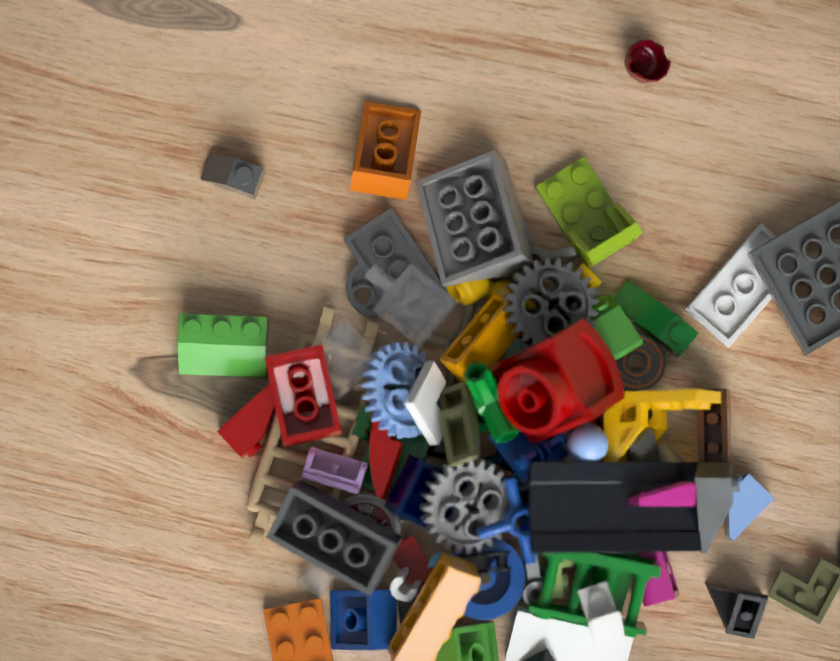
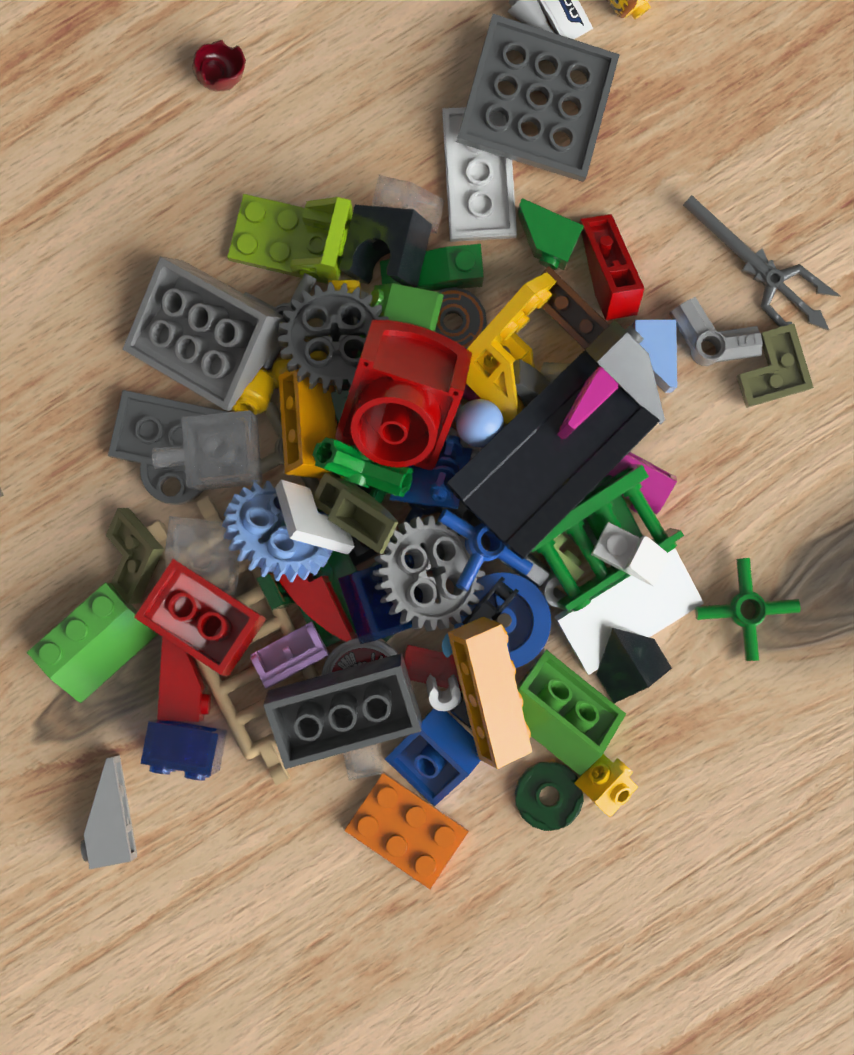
camera: 45 degrees left, 0 degrees up
orange slope [350,101,422,200] -> none
black slope [705,583,768,639] -> none
none -> light grey slope [81,755,138,869]
none -> olive plate [106,508,164,604]
none -> clear blue brick [140,719,227,781]
none -> black piece [339,204,432,288]
none -> clear slope [371,175,445,234]
none -> green slope [517,198,584,270]
none -> red slope [579,214,645,320]
none -> light grey piece [669,297,762,366]

